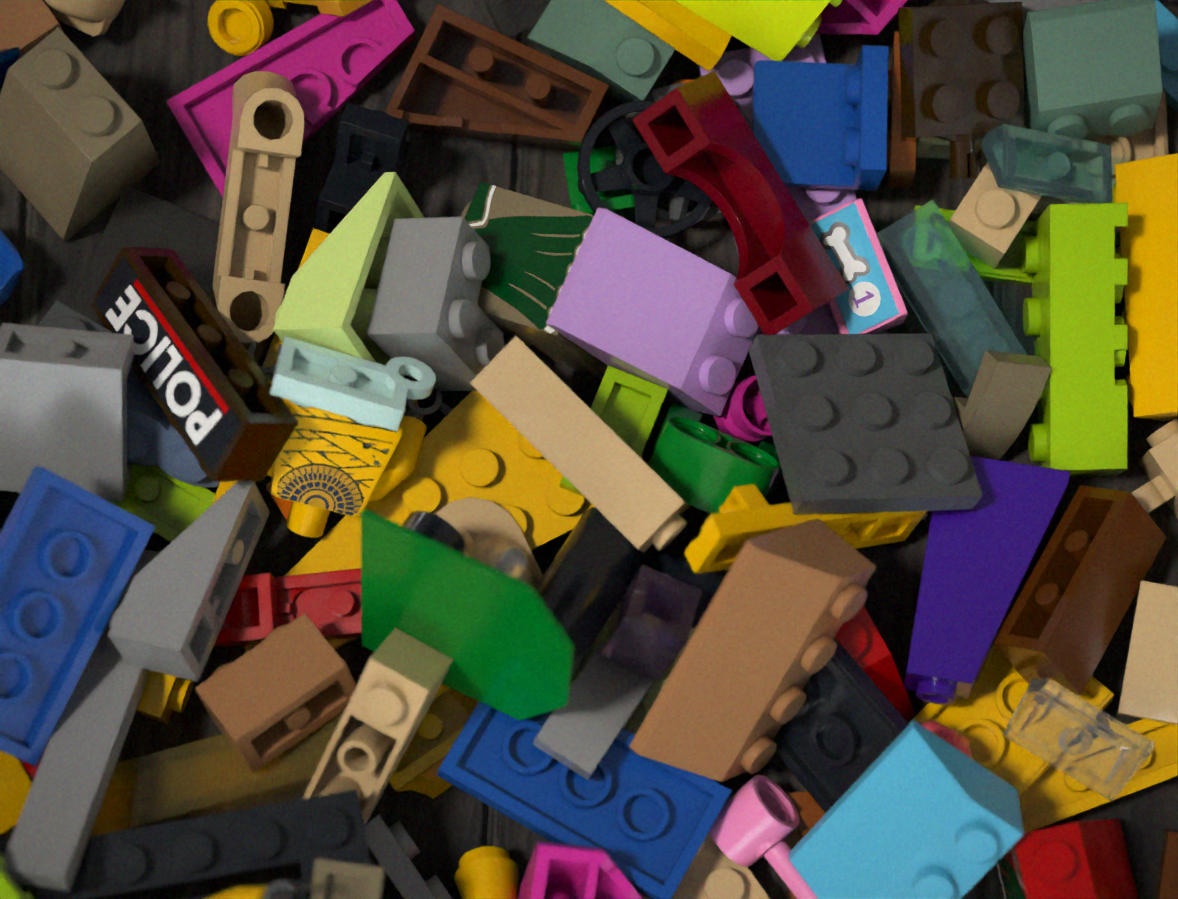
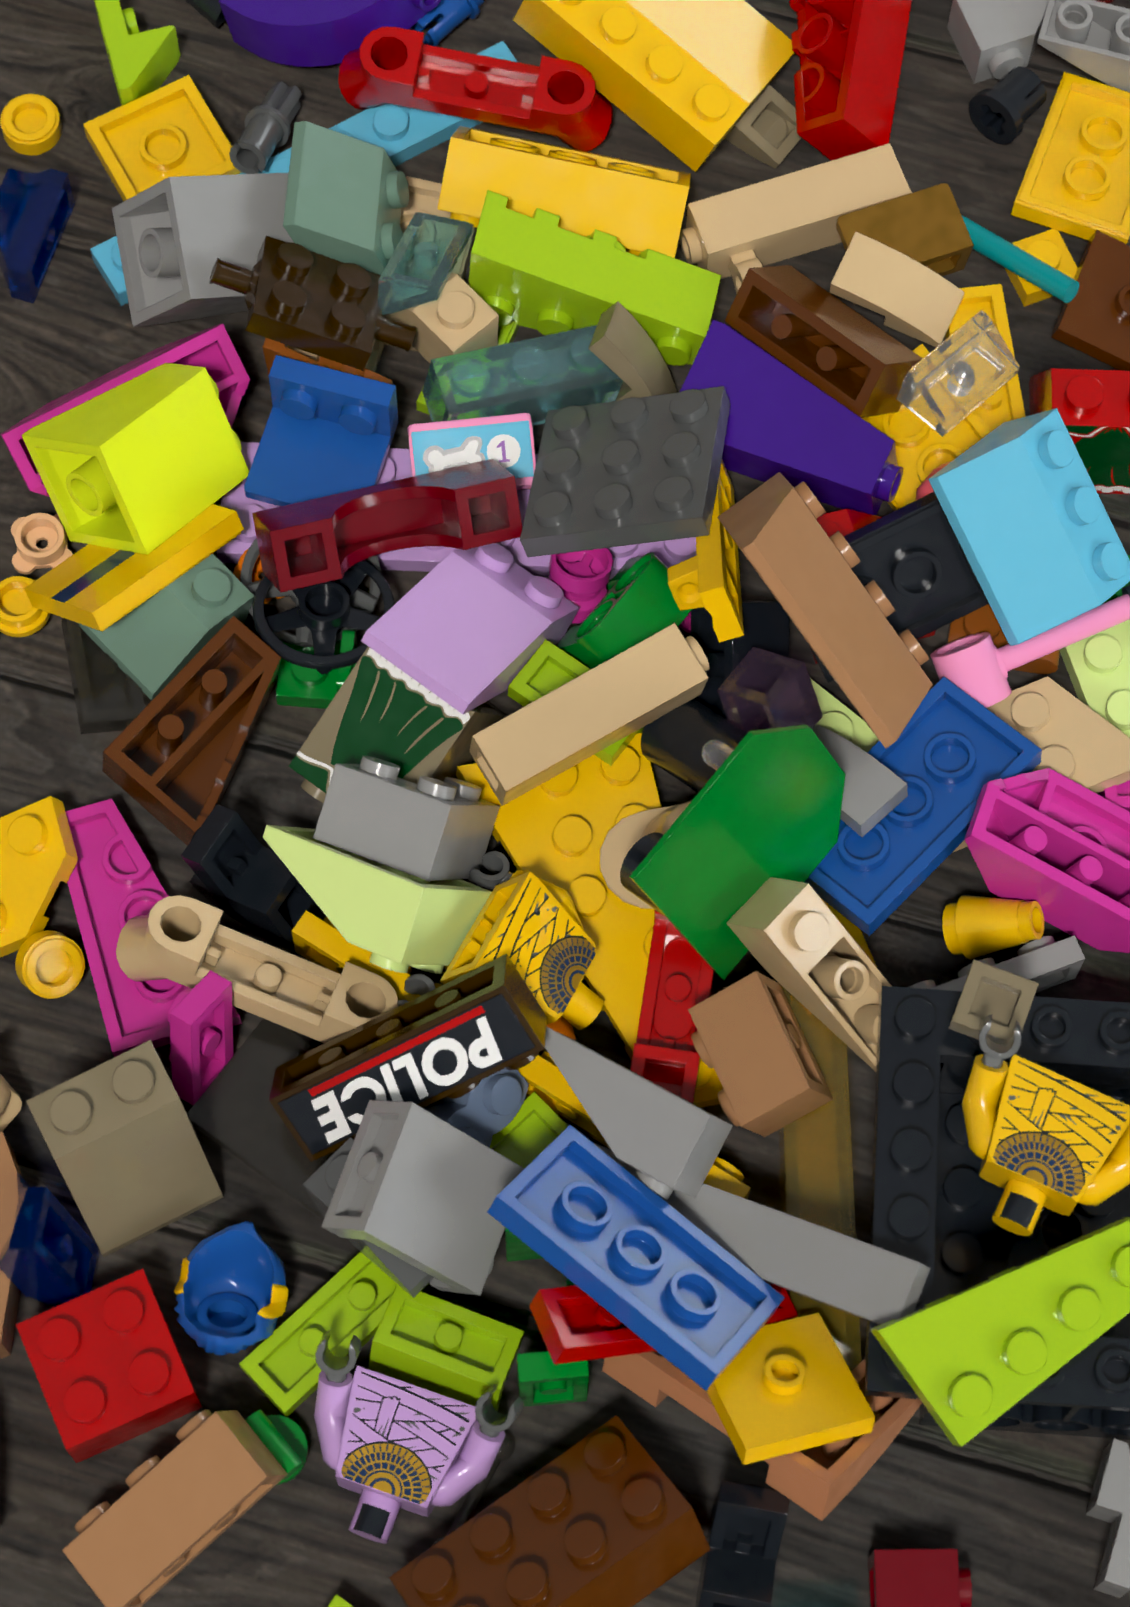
camera: 75 degrees left, 10 degrees down
light aqua hinge [270,336,436,431] -> none
none -> dark pink plate [168,970,234,1106]

